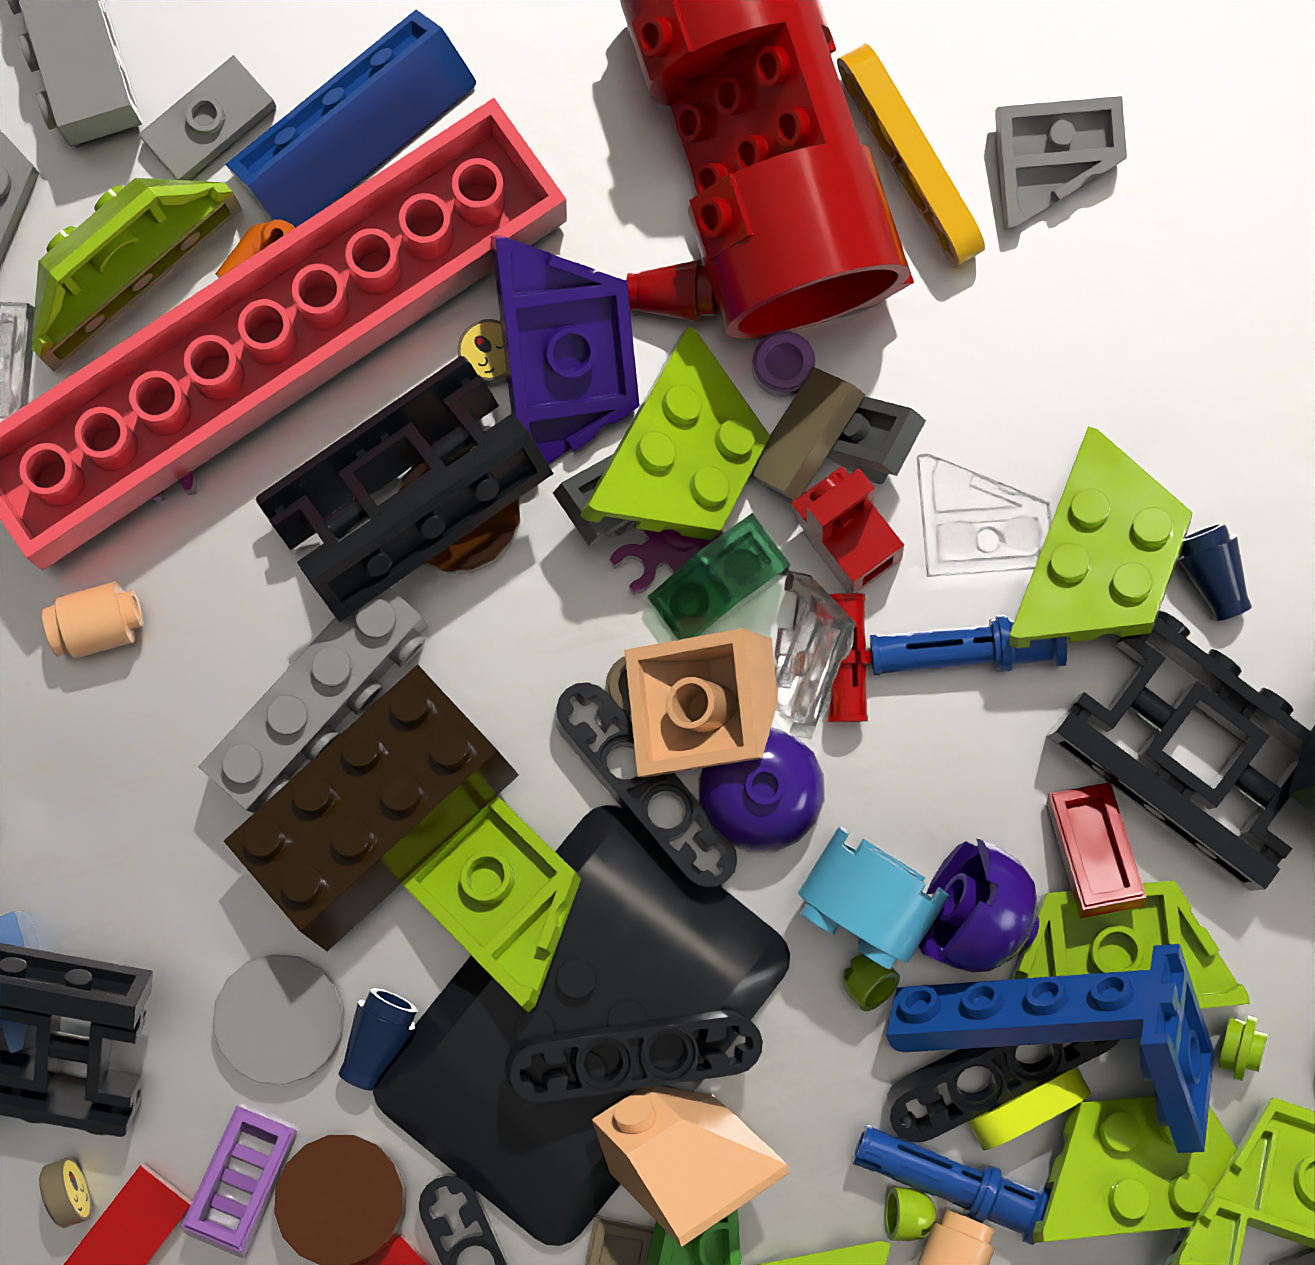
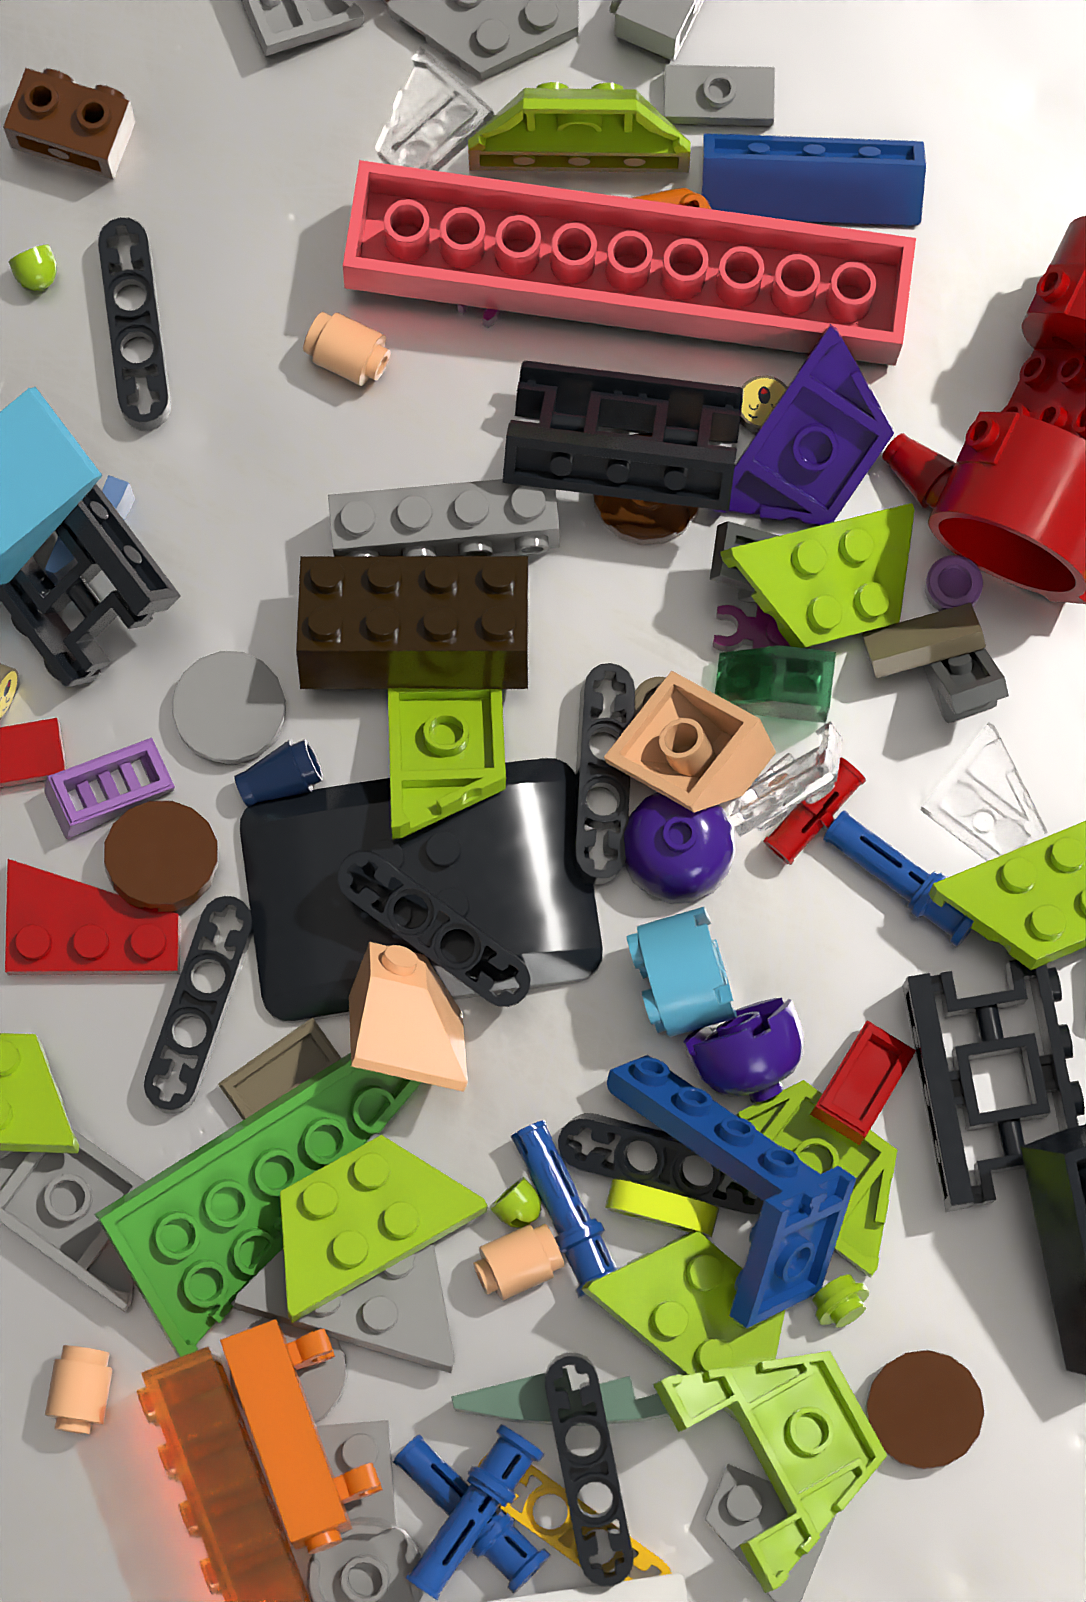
camera: 50 degrees right, 5 degrees down
red brick [791,466,904,593] -> none
lime hinge [842,954,900,1011] -> none

